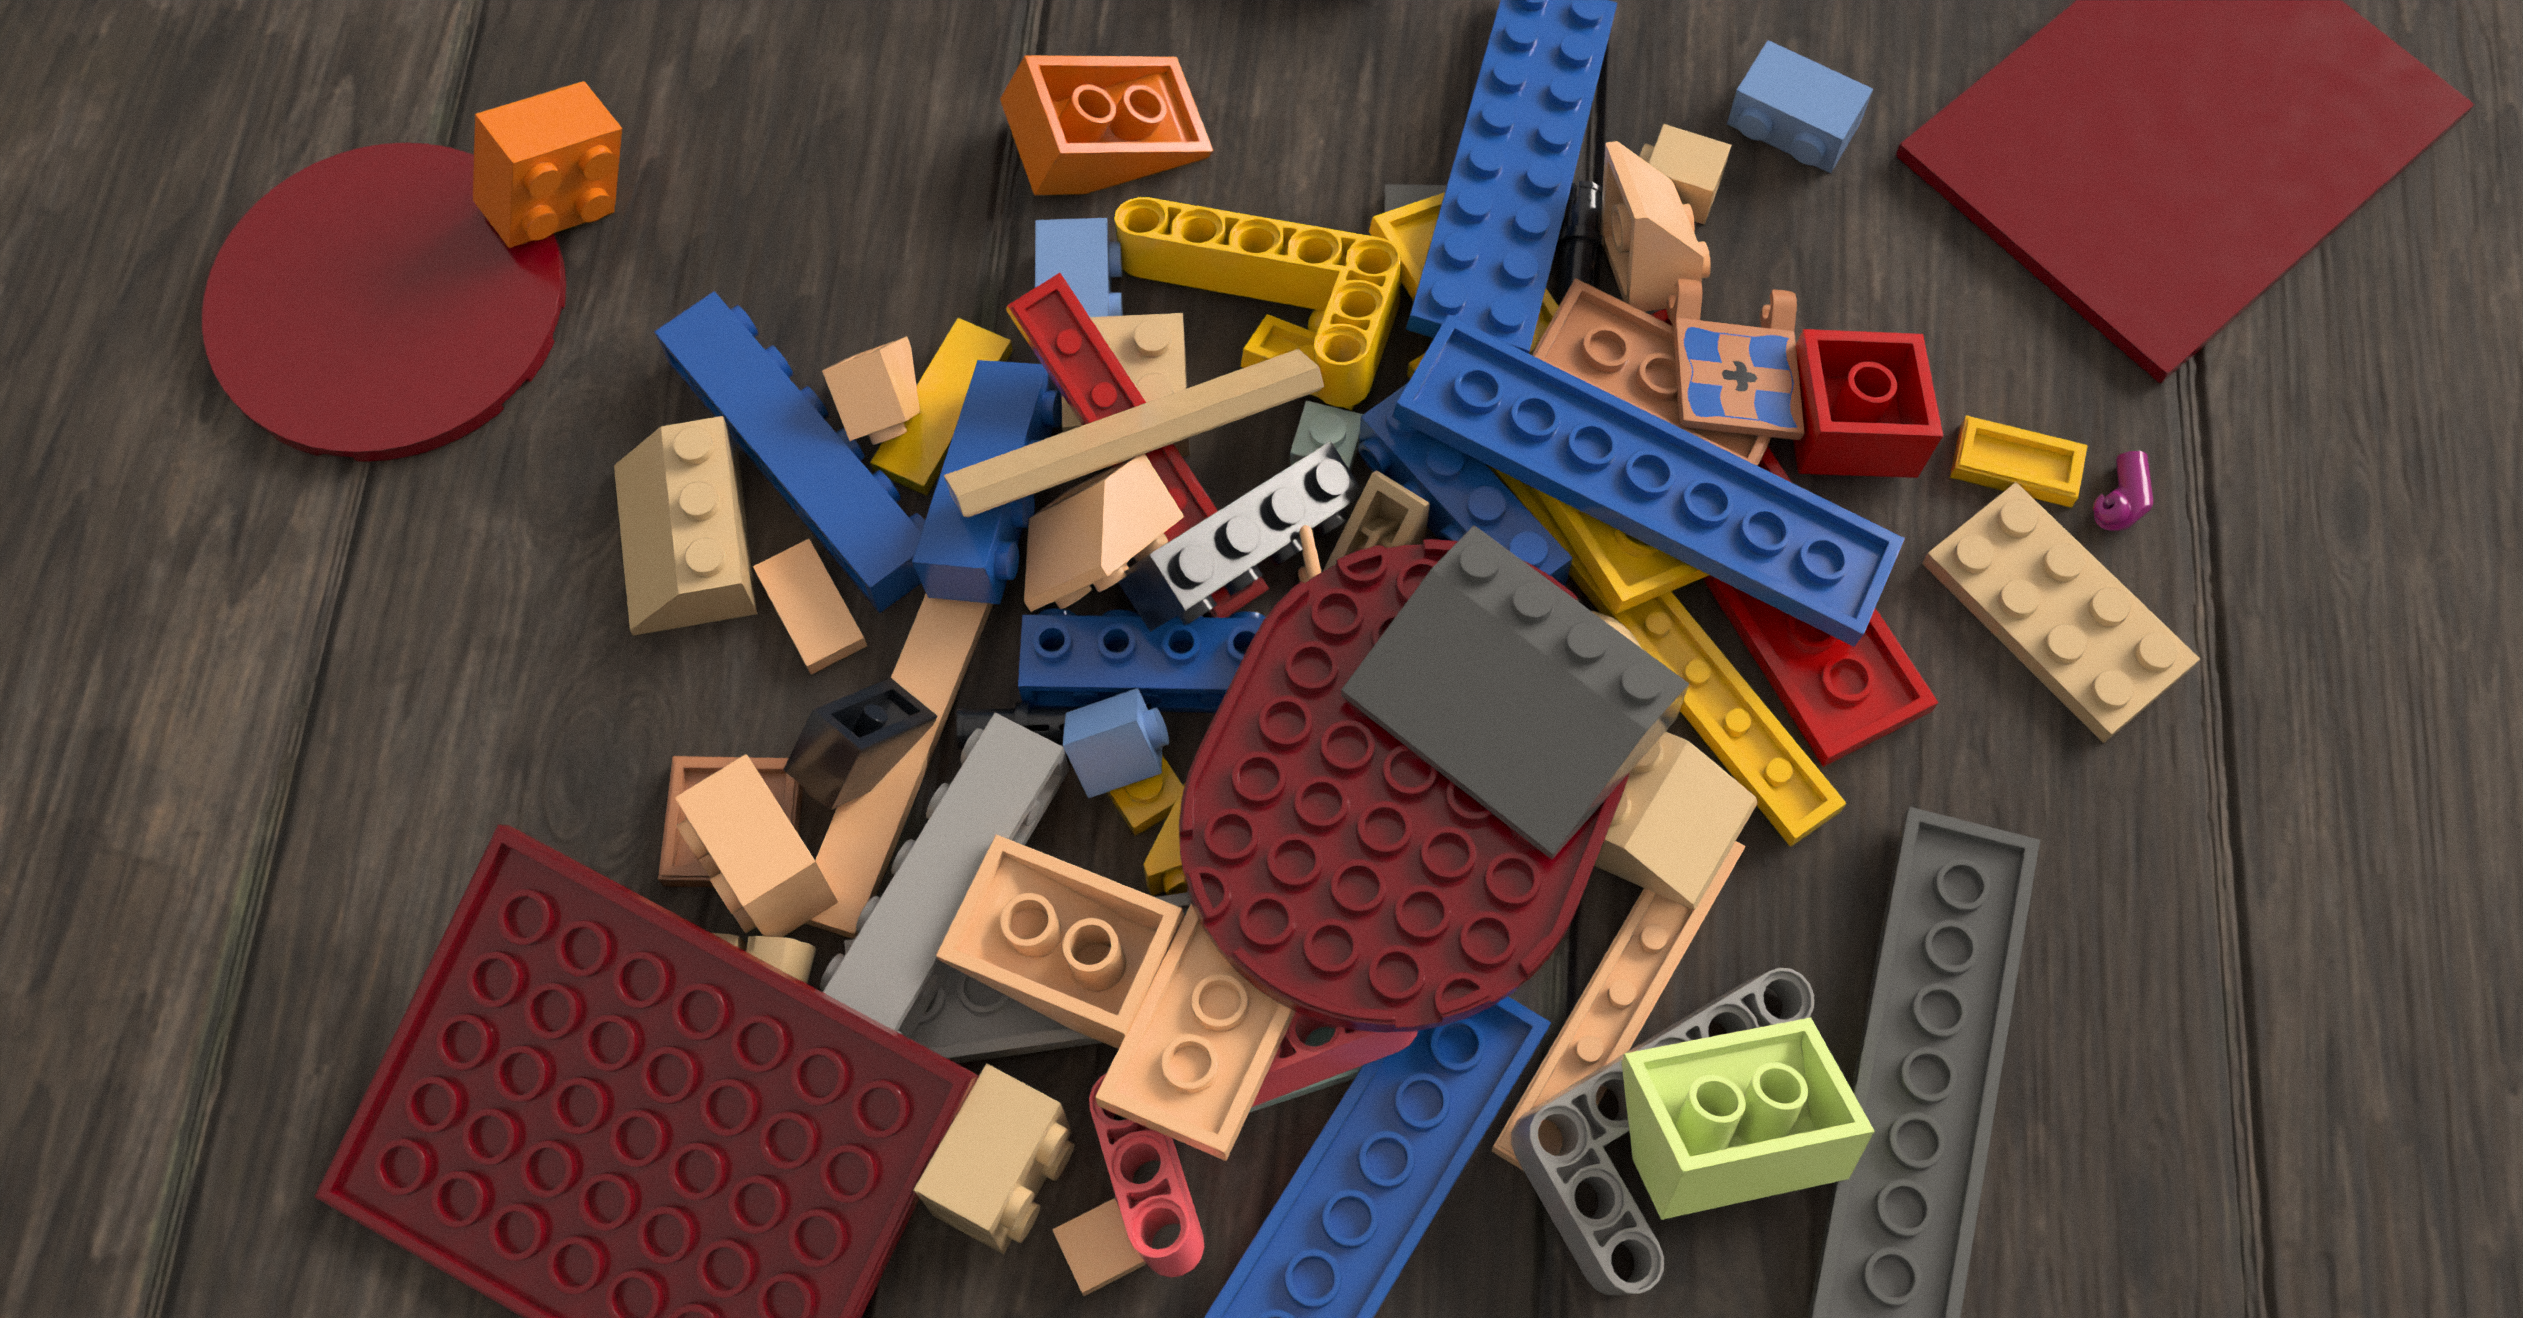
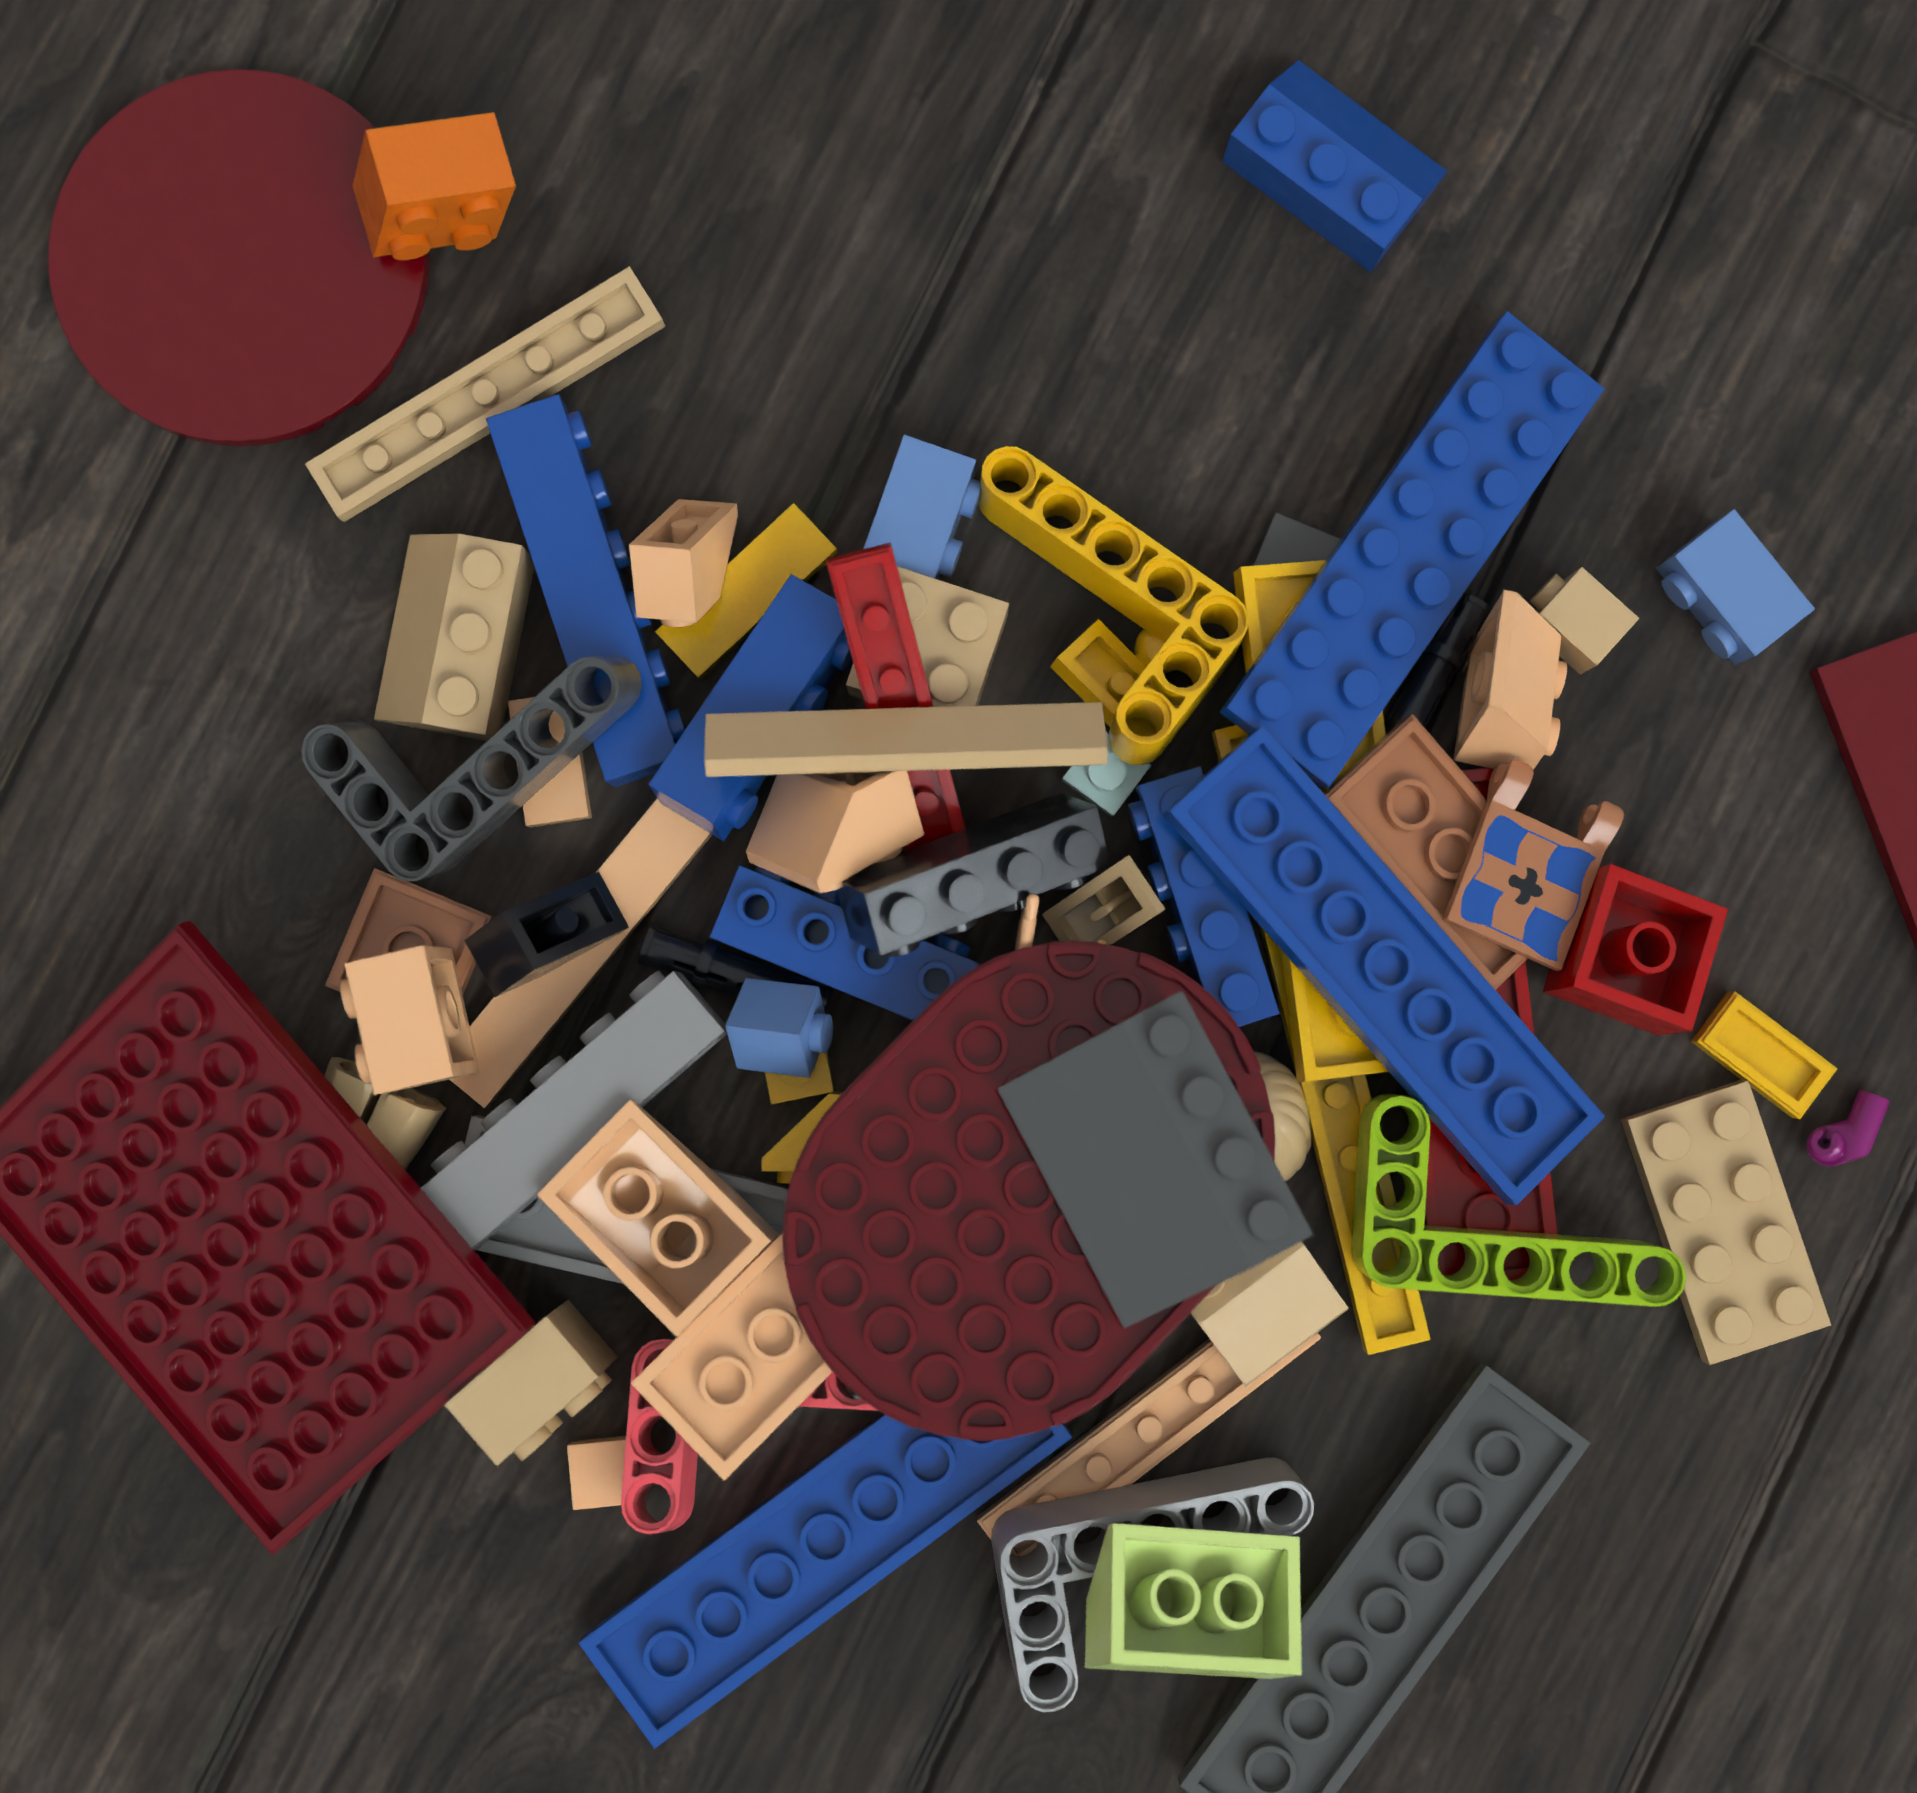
camera: 20 degrees right, 20 degrees up
orange slope [1000,55,1213,195] -> none
none -> dark grey beam [301,654,642,882]
none -> tan plate [305,266,666,522]
none -> lime beam [1352,1093,1686,1307]

